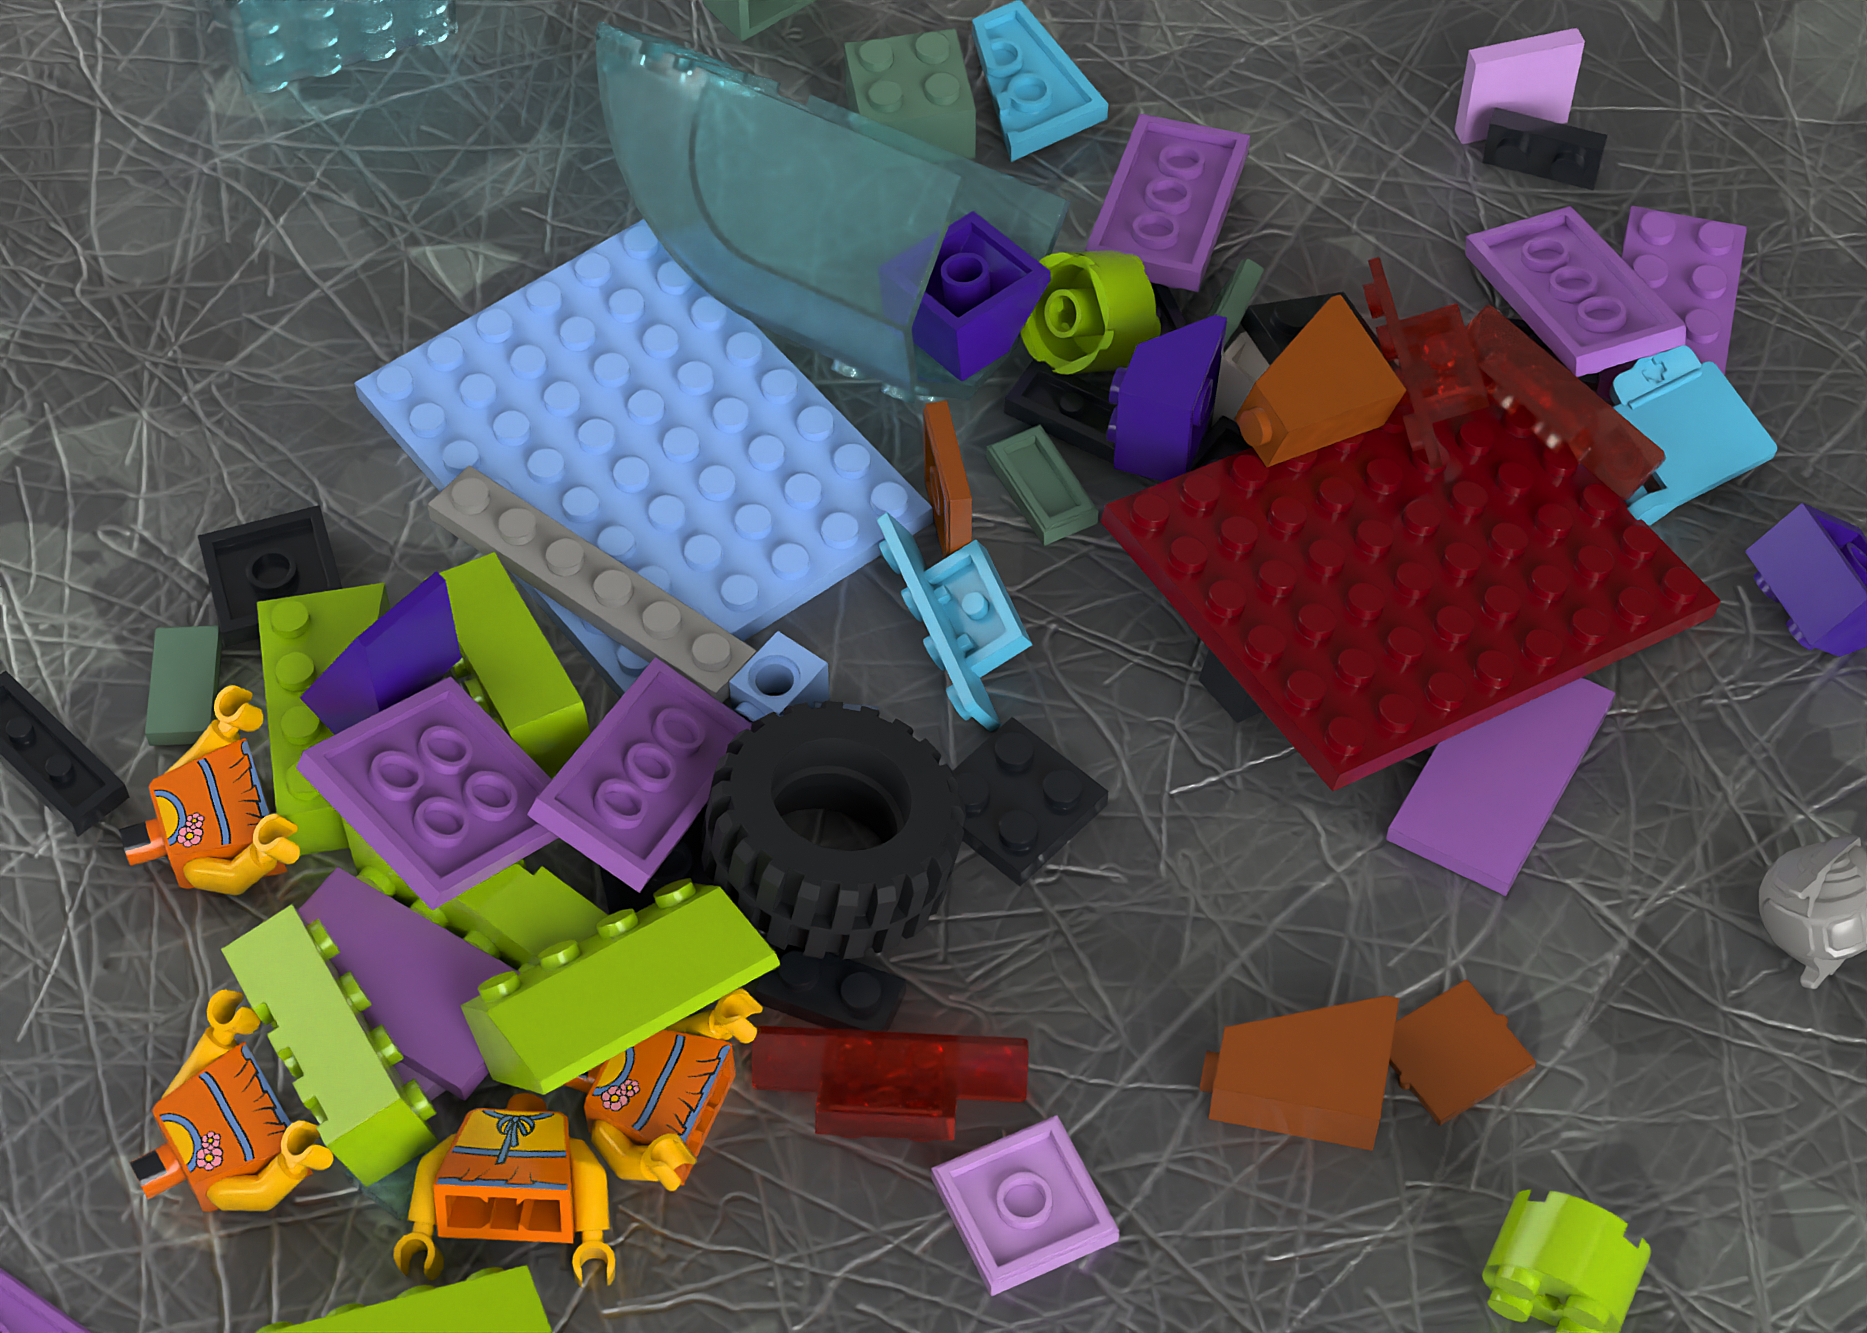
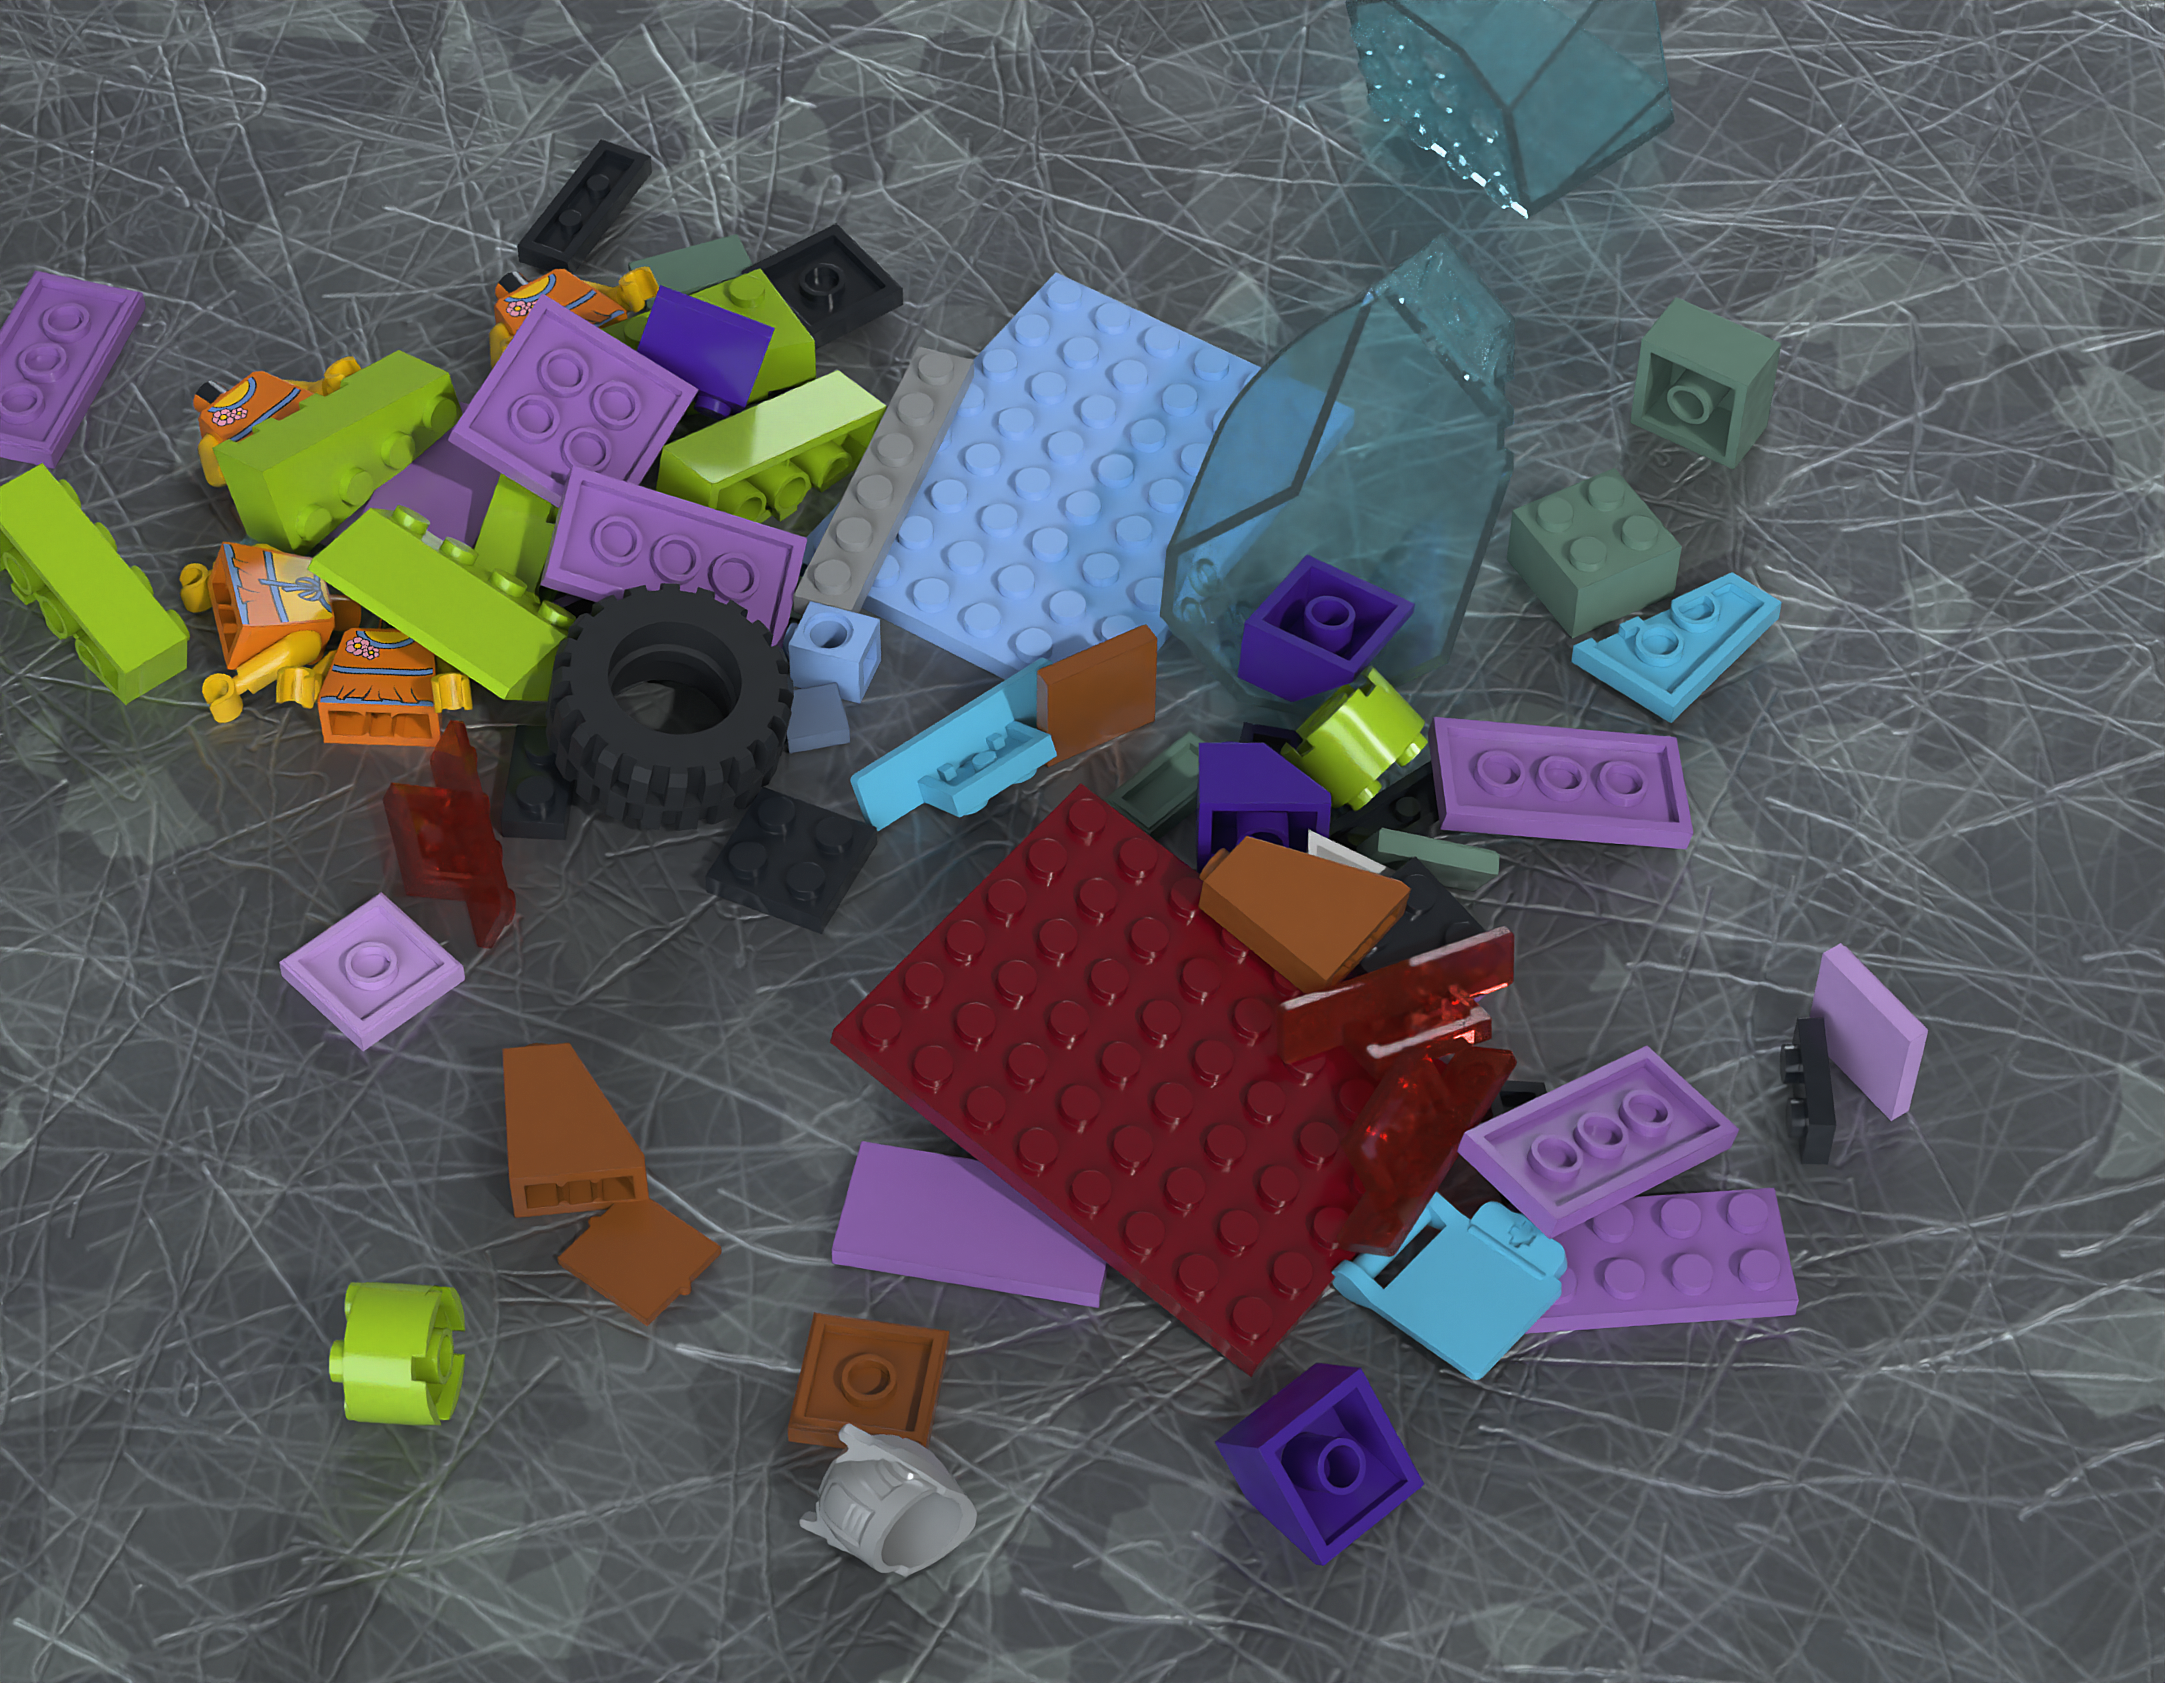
camera: 70 degrees right, 5 degrees down
none -> dark orange tile [787,1312,950,1449]

